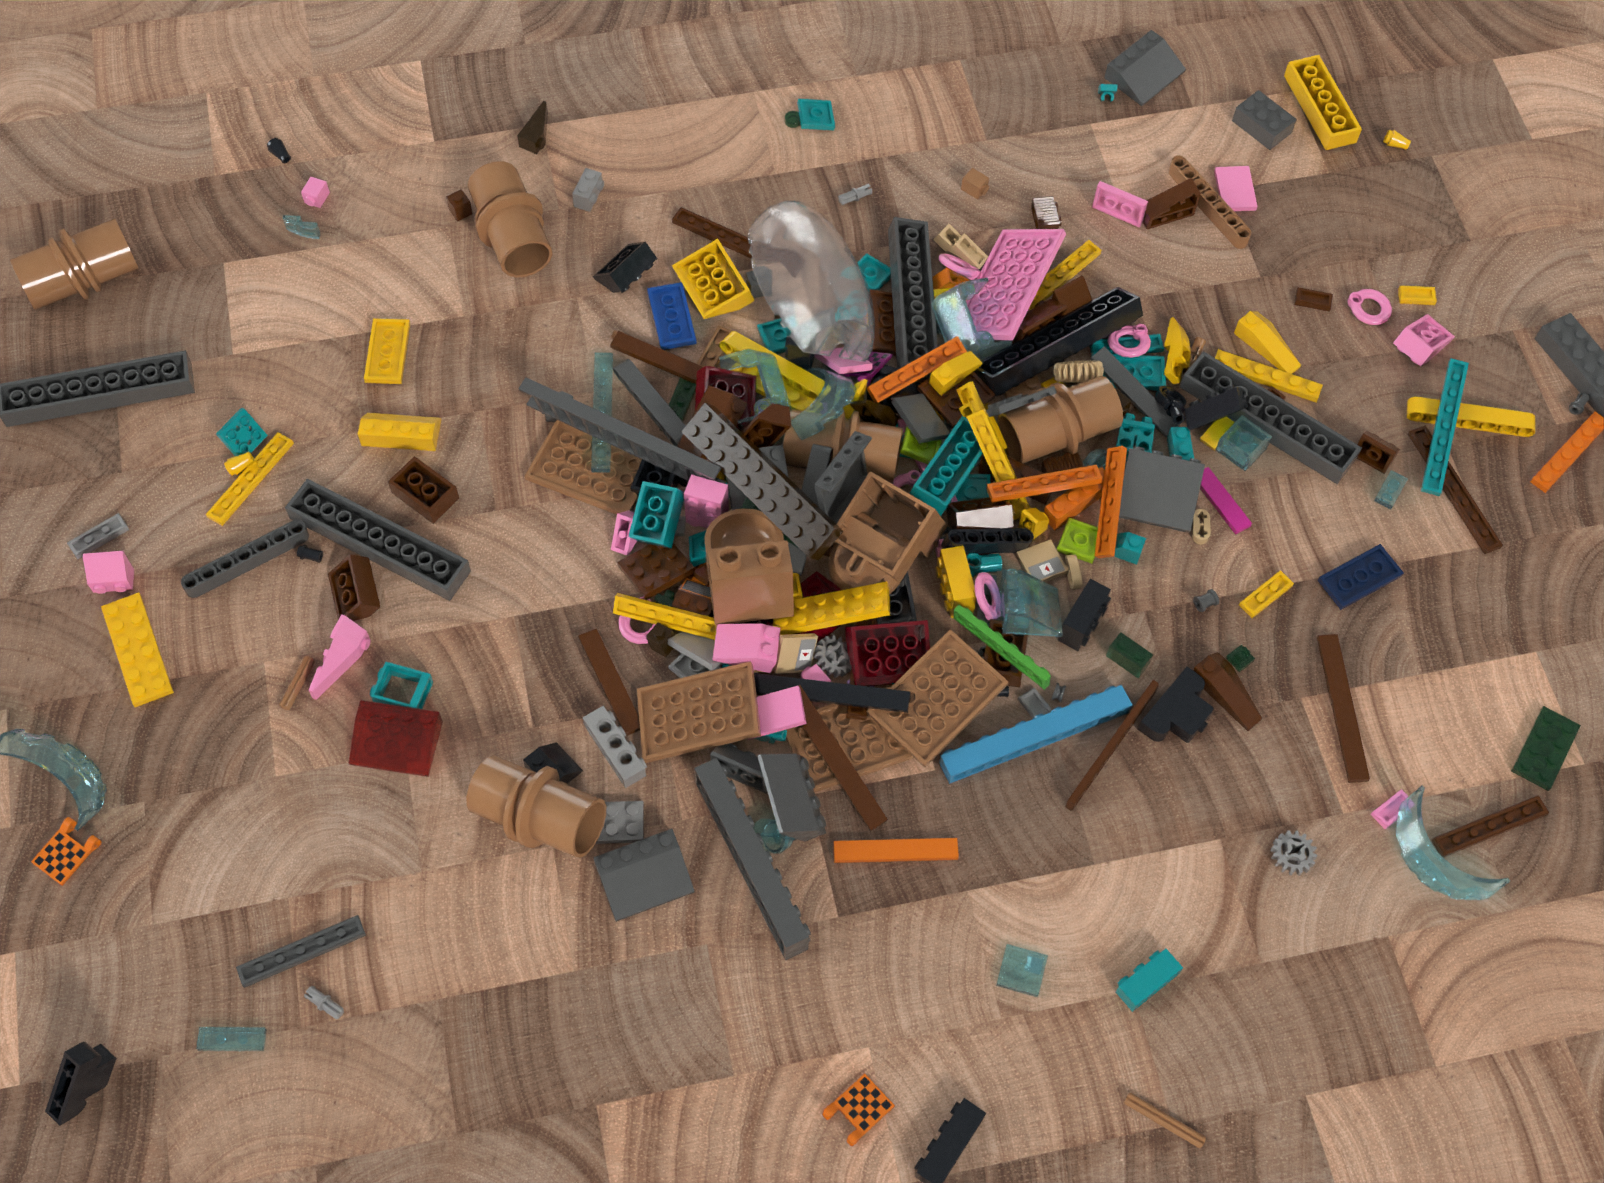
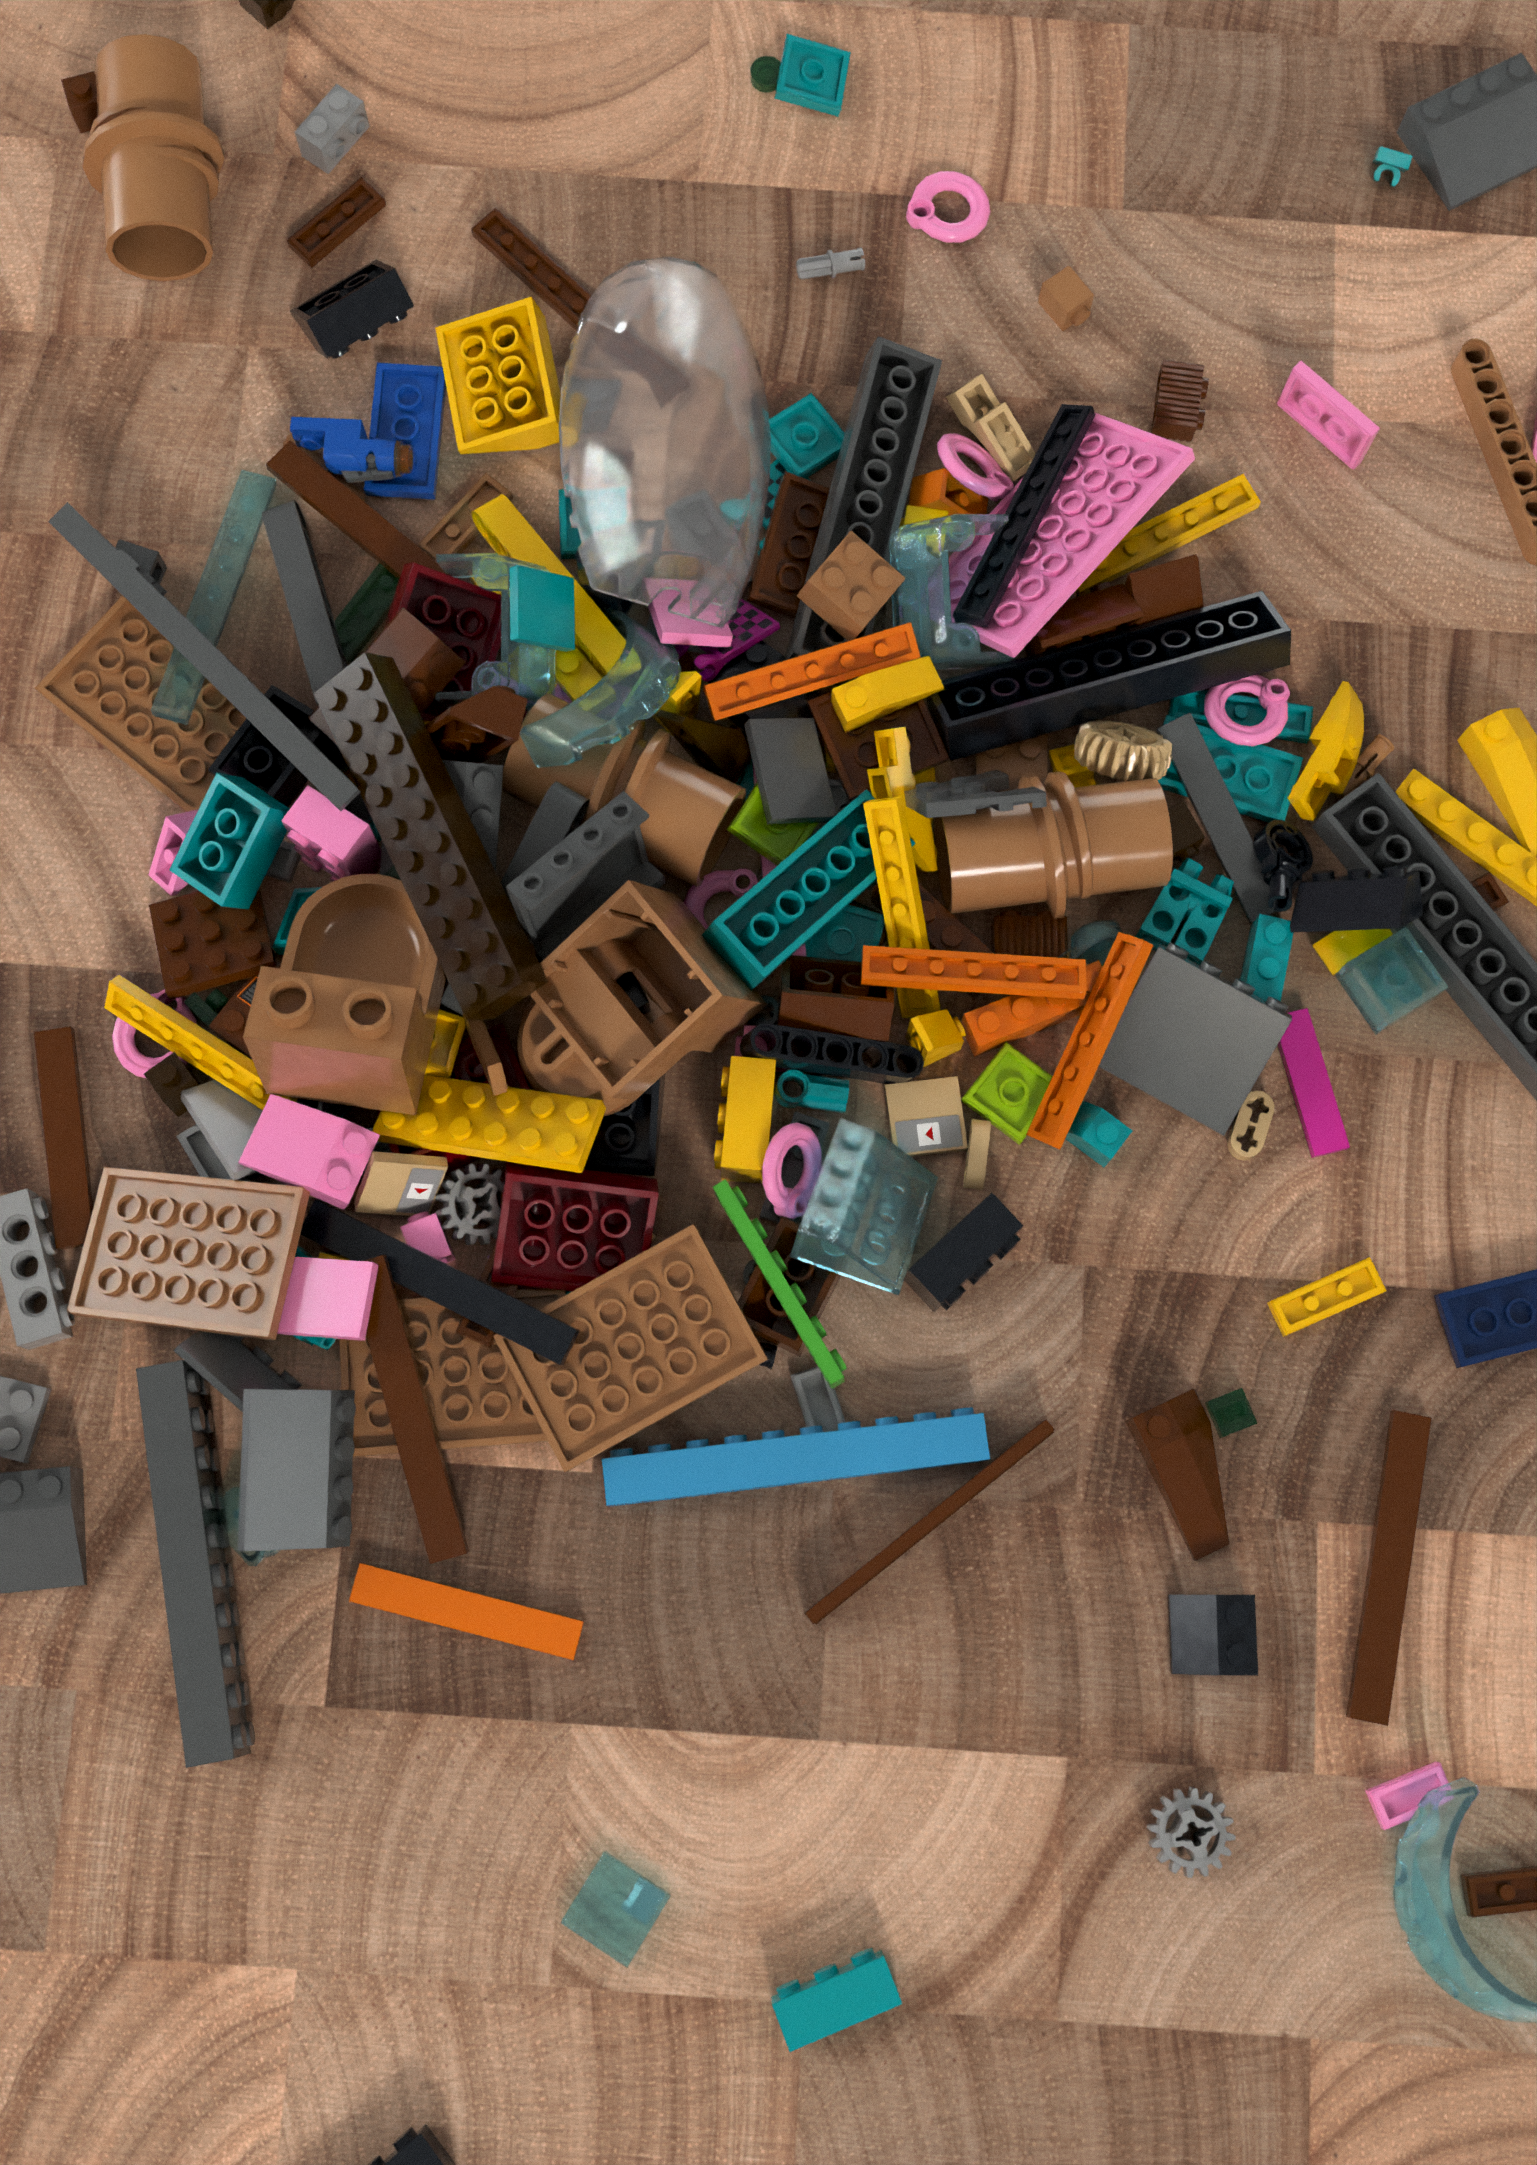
camera: 15 degrees right, 15 degrees up
orange flag [822,1074,895,1147] -> none
dark grey bush [1051,683,1066,703] -> none
clear green piece [1106,632,1153,678] -> none
black brick [1138,667,1214,743] -> none
reddish brown wedge [1143,178,1201,230] -> none
dark grey bush [1193,589,1219,612] -> none
none -> reddish brown tile [287,177,386,268]
none -> blue plate [290,417,413,483]
none -> medium nougat tile [462,1011,508,1096]
none -> teal tile [509,565,575,652]
none -> medium nougat brick [797,530,906,641]
none -> bright pink piece [906,171,990,243]
none -> black tile [952,404,1096,627]
none -> black slope [1168,1595,1258,1675]

